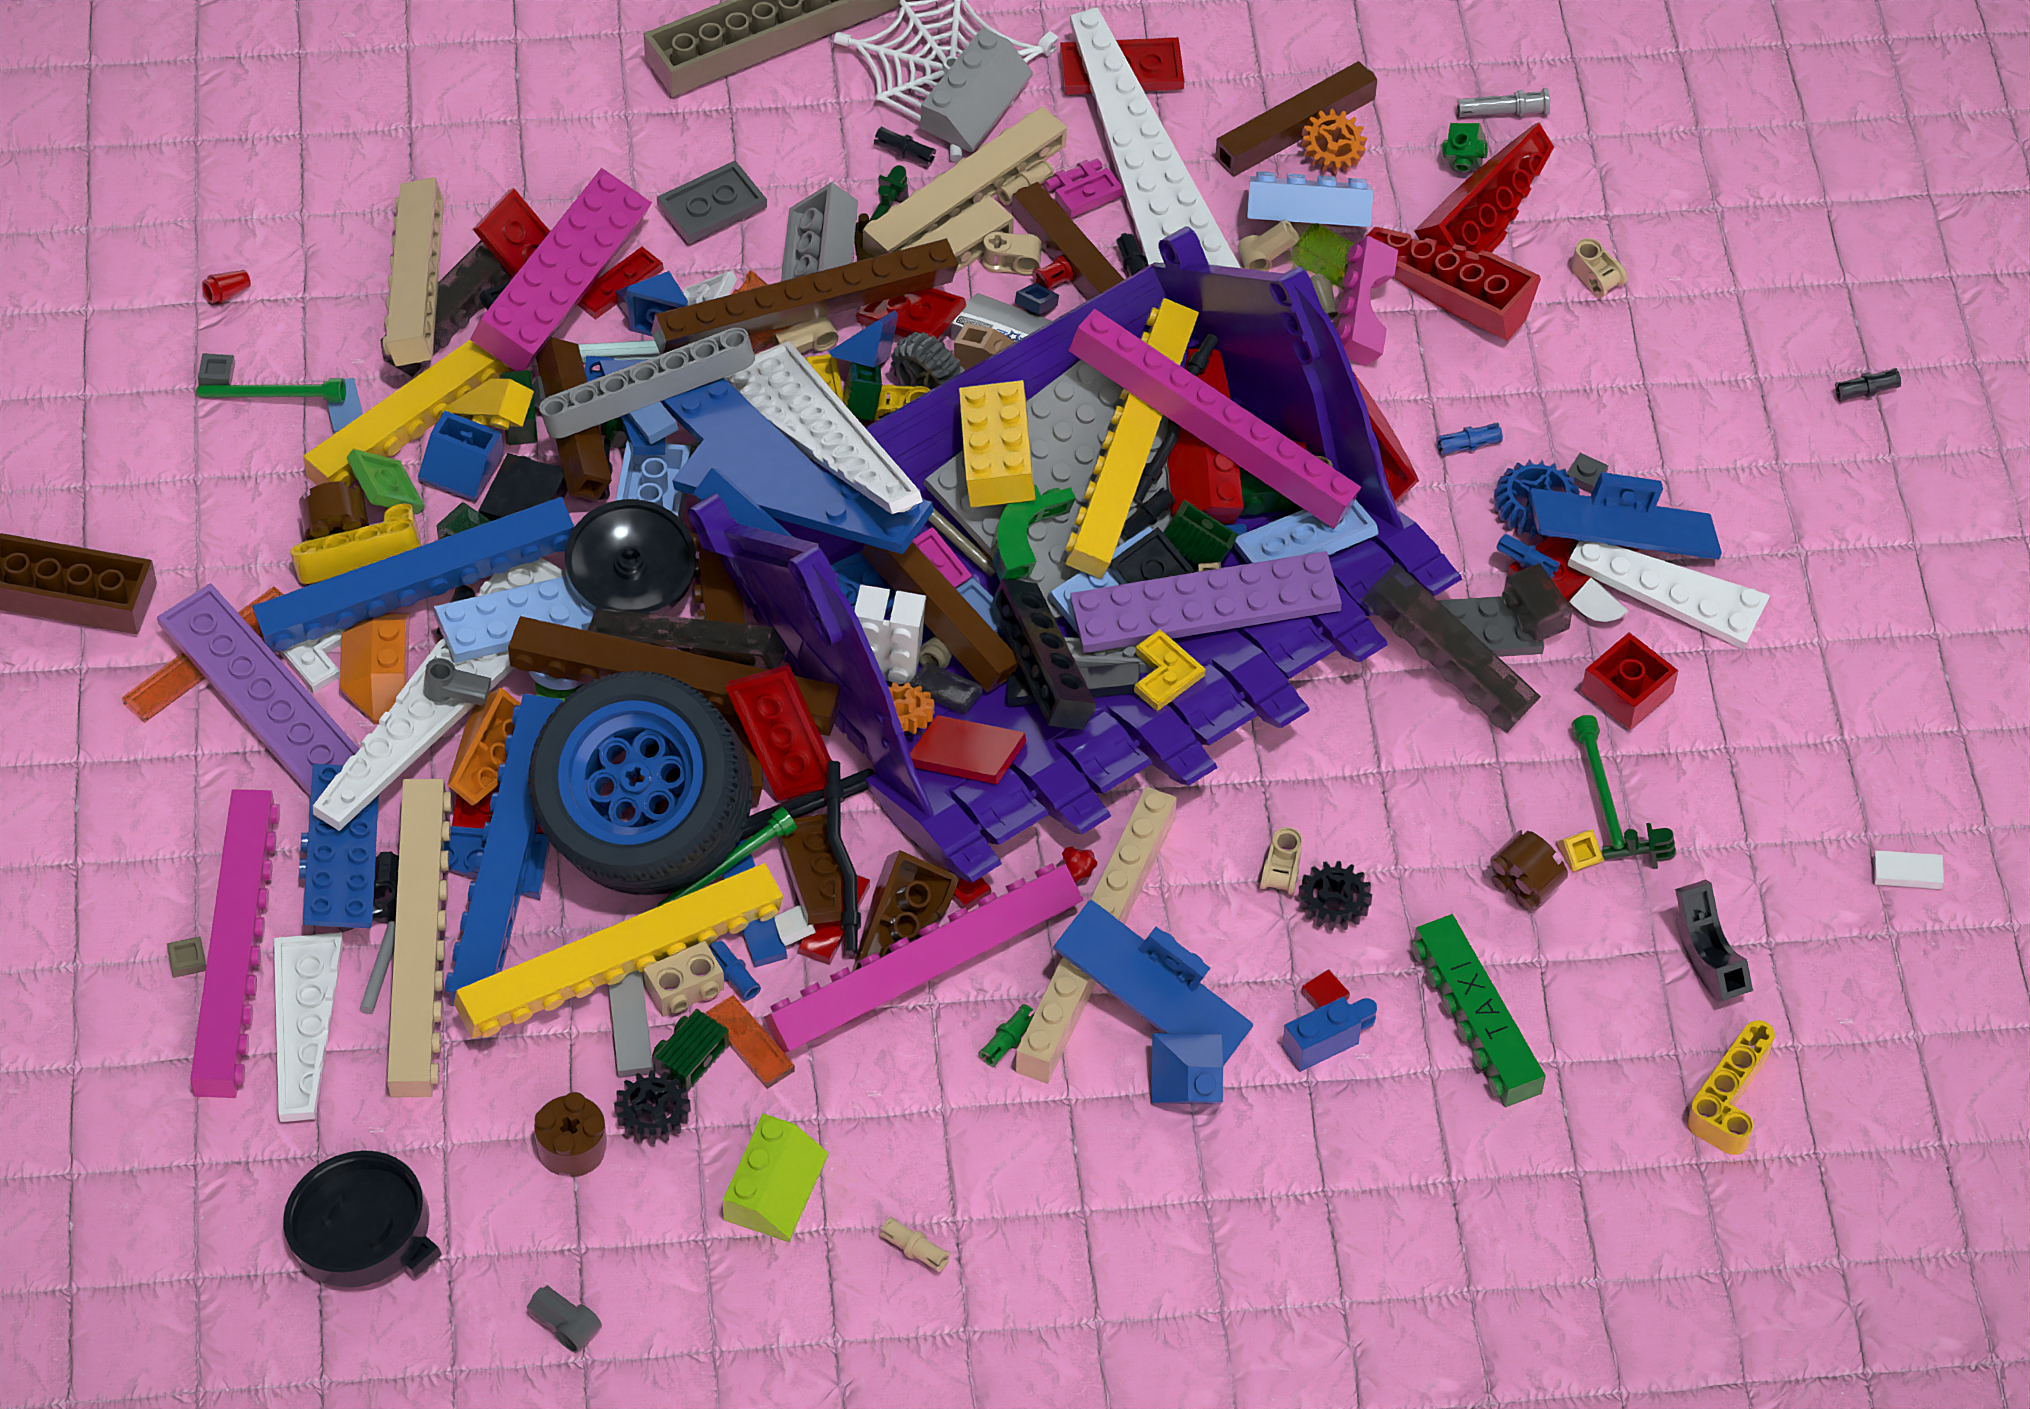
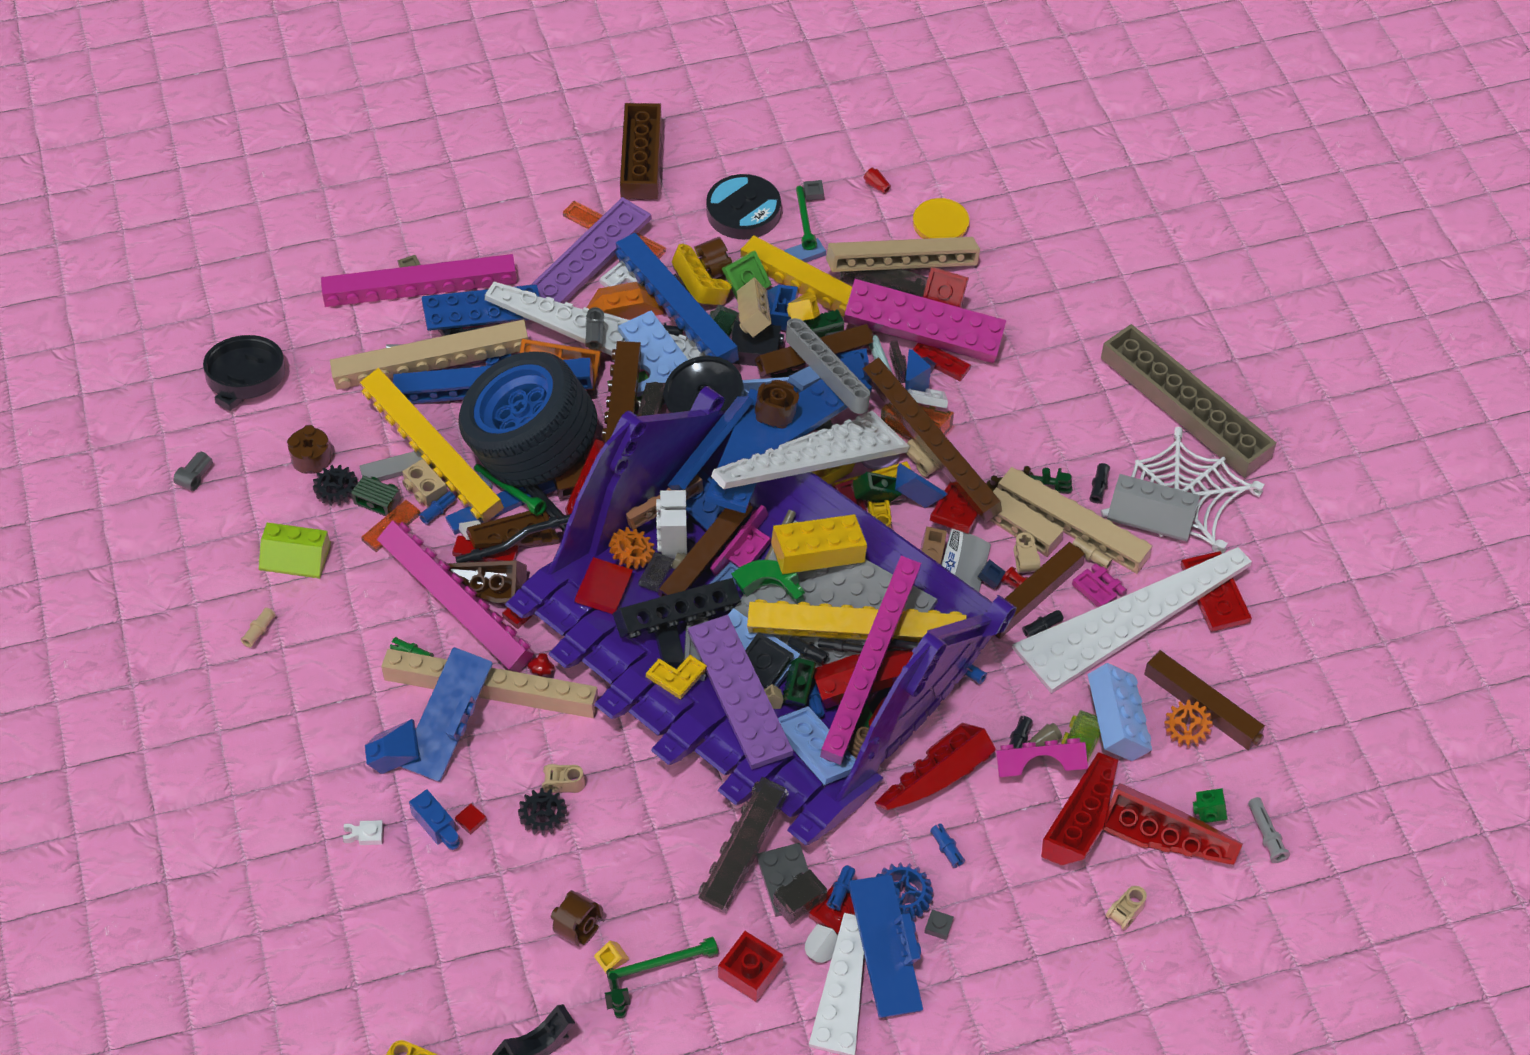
camera: 80 degrees right, 0 degrees up
white wing [274,932,343,1122] -> none
dark grey plate [657,160,767,244] -> none
light grey slope [781,182,858,281] -> none
dark grey gear [891,332,966,390] -> none
tan piece [1238,219,1300,271] -> none
green brick [1411,914,1546,1108] -> none
none -> white plate [343,820,383,845]
none -> brick [706,174,781,240]
none -> tan brick [737,277,771,337]
none -> reddish brown brick [755,380,799,429]
none -> clear smoke plate [889,340,907,383]
none -> yellow tile [913,198,969,239]

